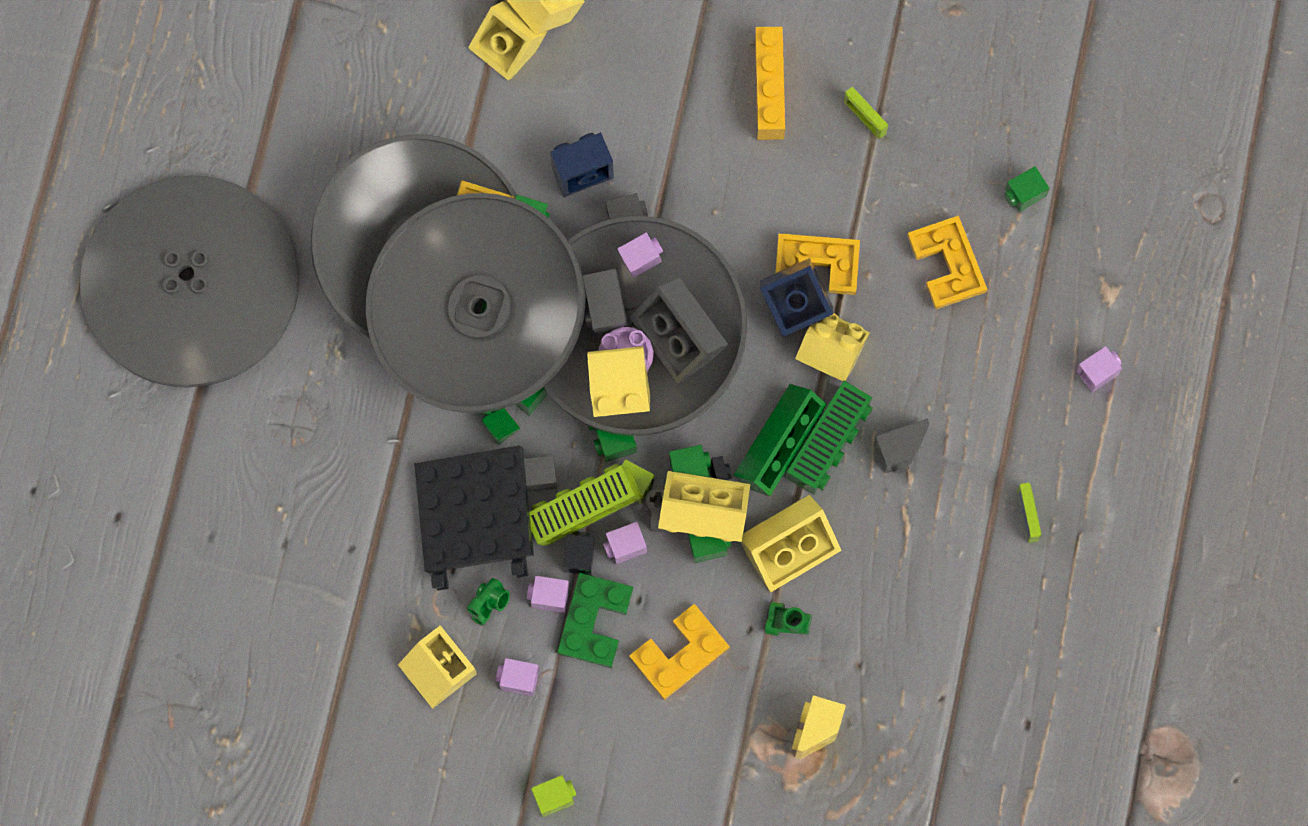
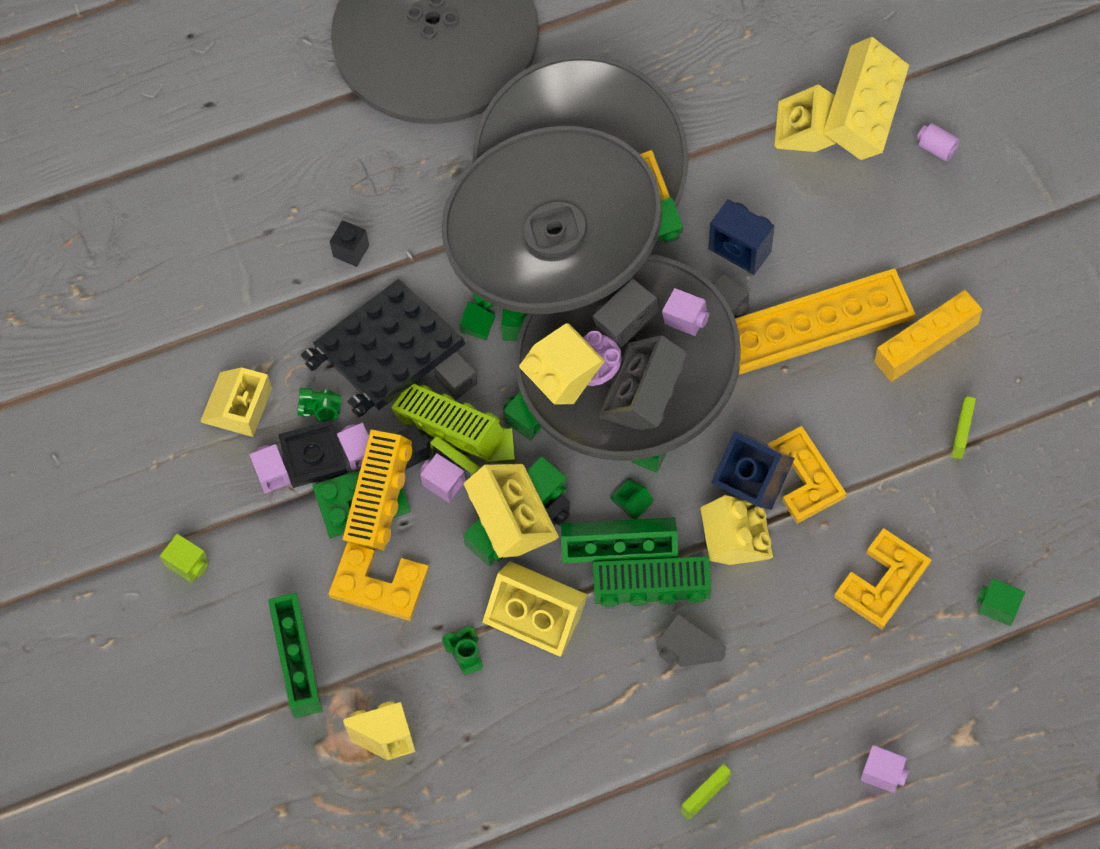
camera: 60 degrees right, 10 degrees down
none -> green brick [268,593,323,719]
none -> black plate [278,420,347,488]
none -> black brick [330,220,369,267]
none -> yellow brick [342,430,412,551]
none -> lime tile [430,436,480,480]
none -> green slope [609,479,653,519]
none -> yellow plate [735,268,916,375]

